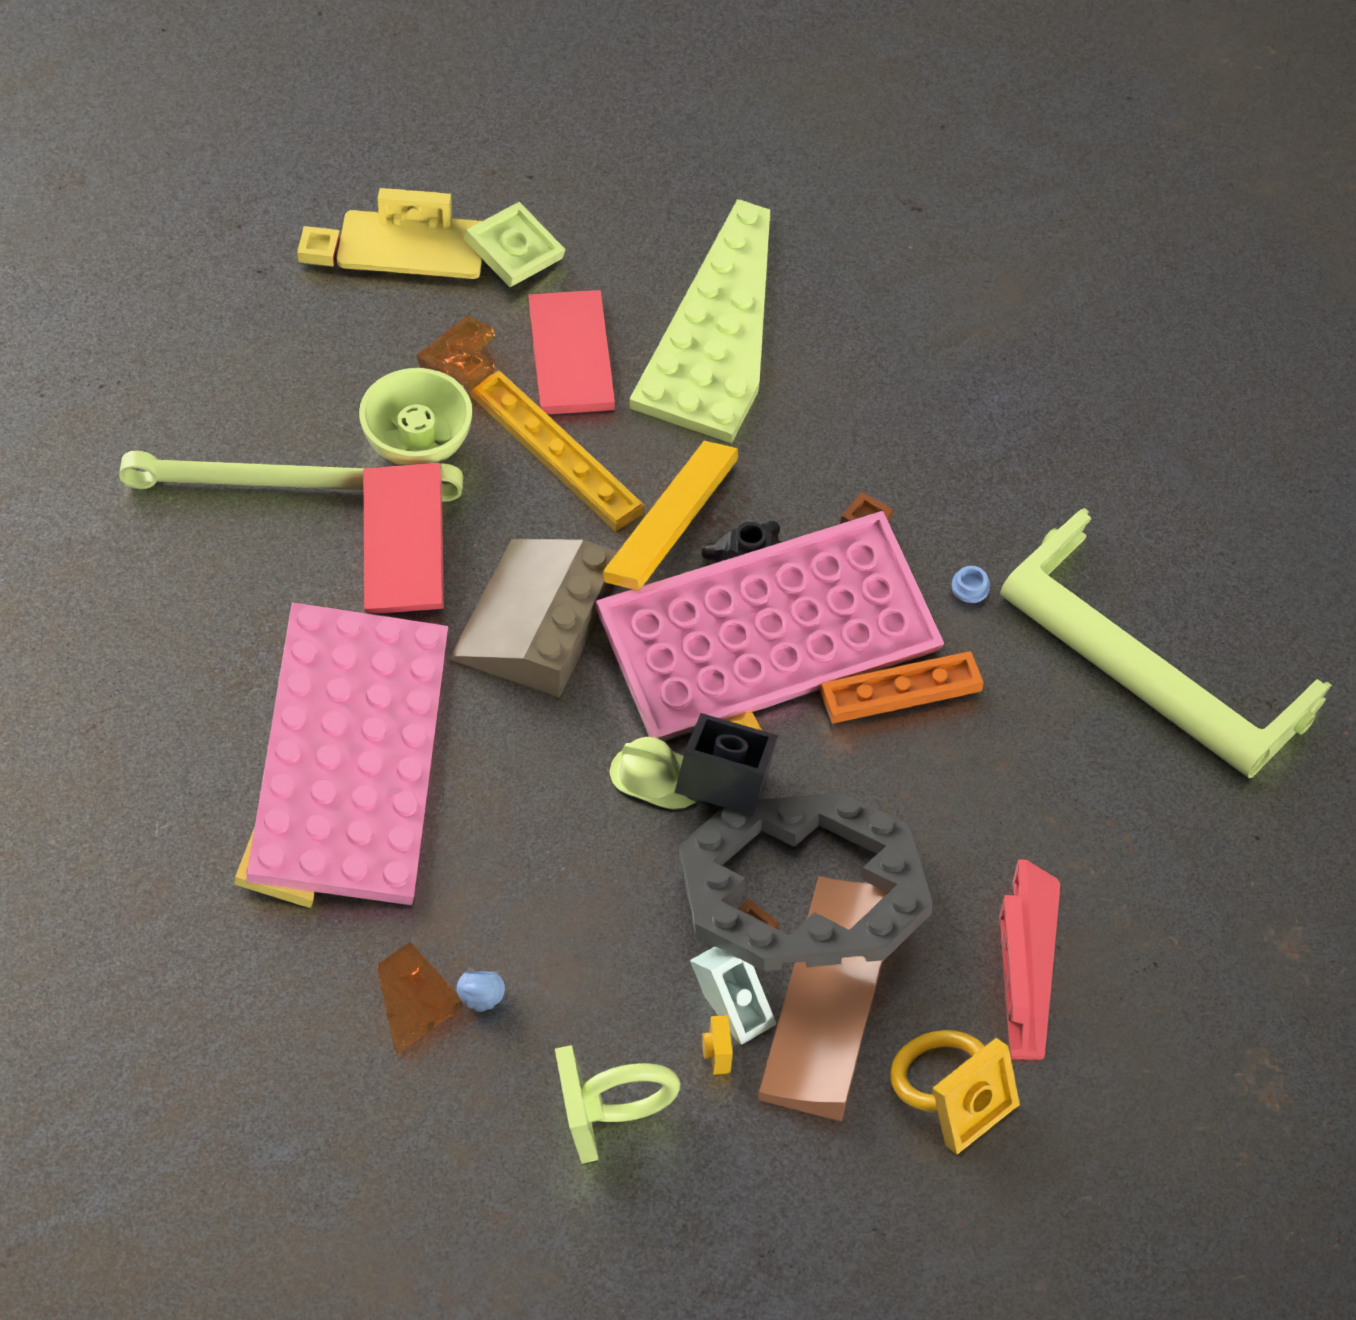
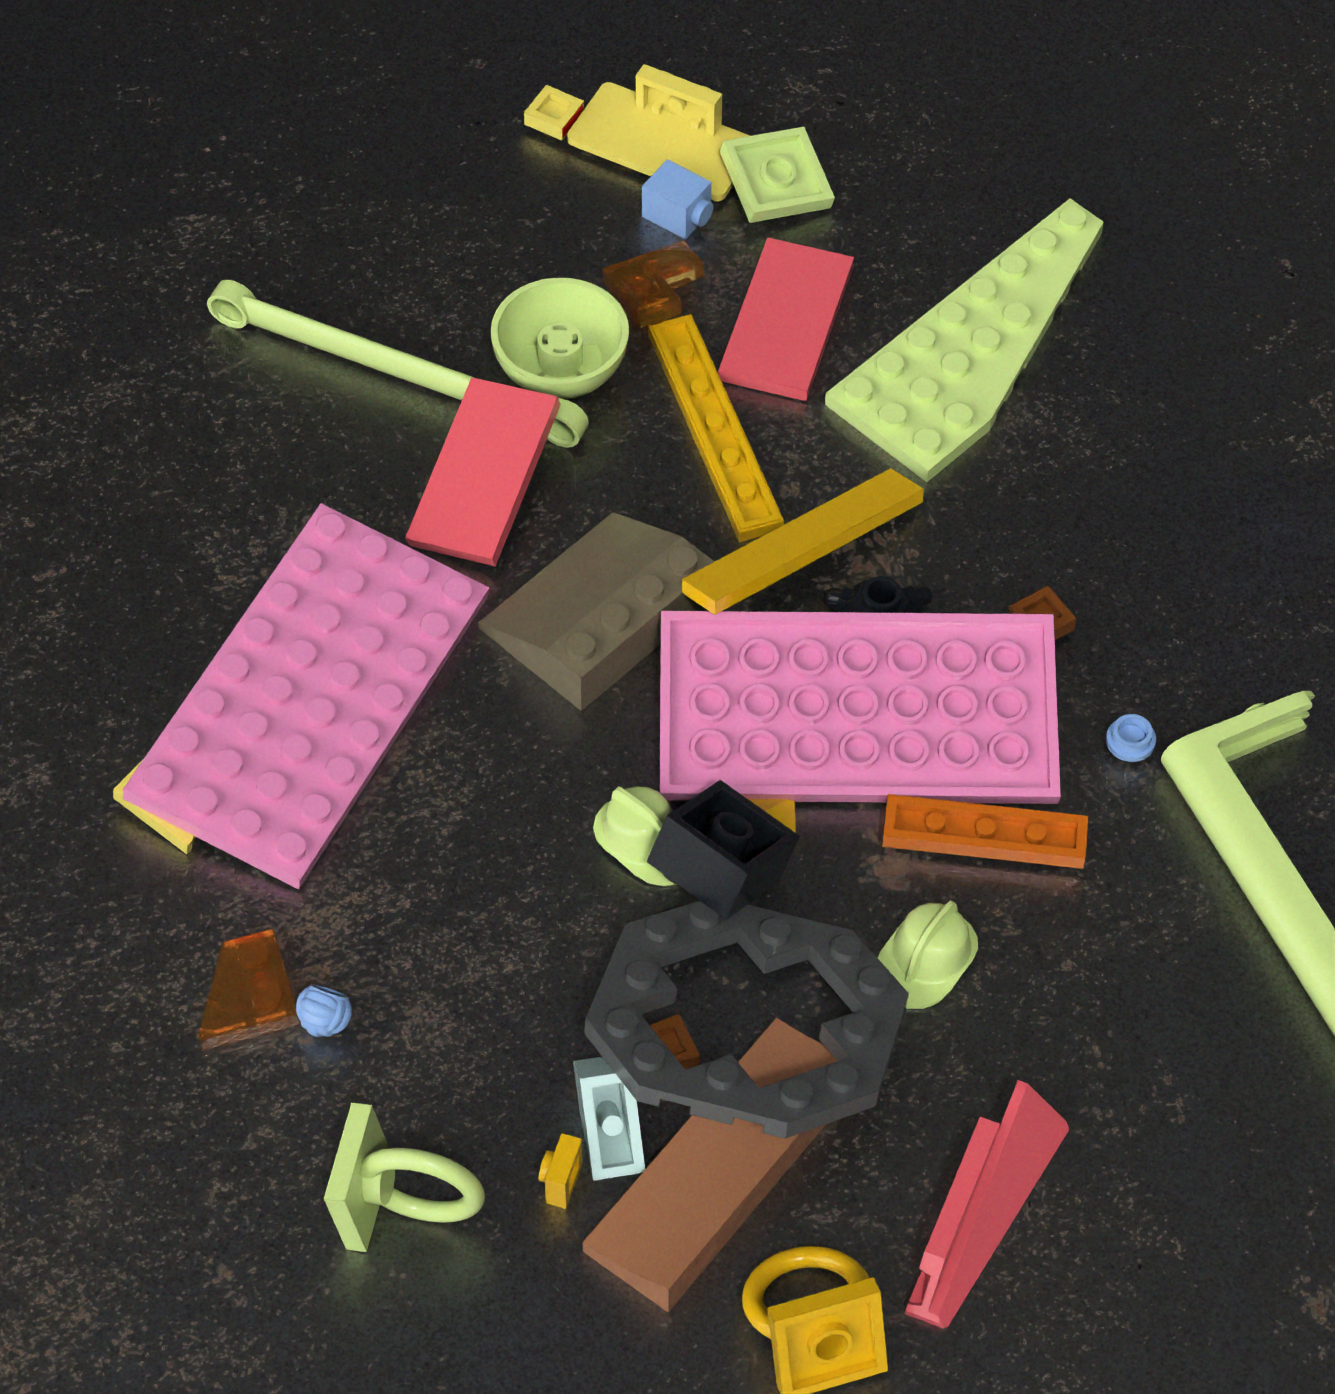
camera: 25 degrees right, 0 degrees up
none -> light blue brick [642,159,714,239]
none -> yellowish green piece [878,900,978,1009]

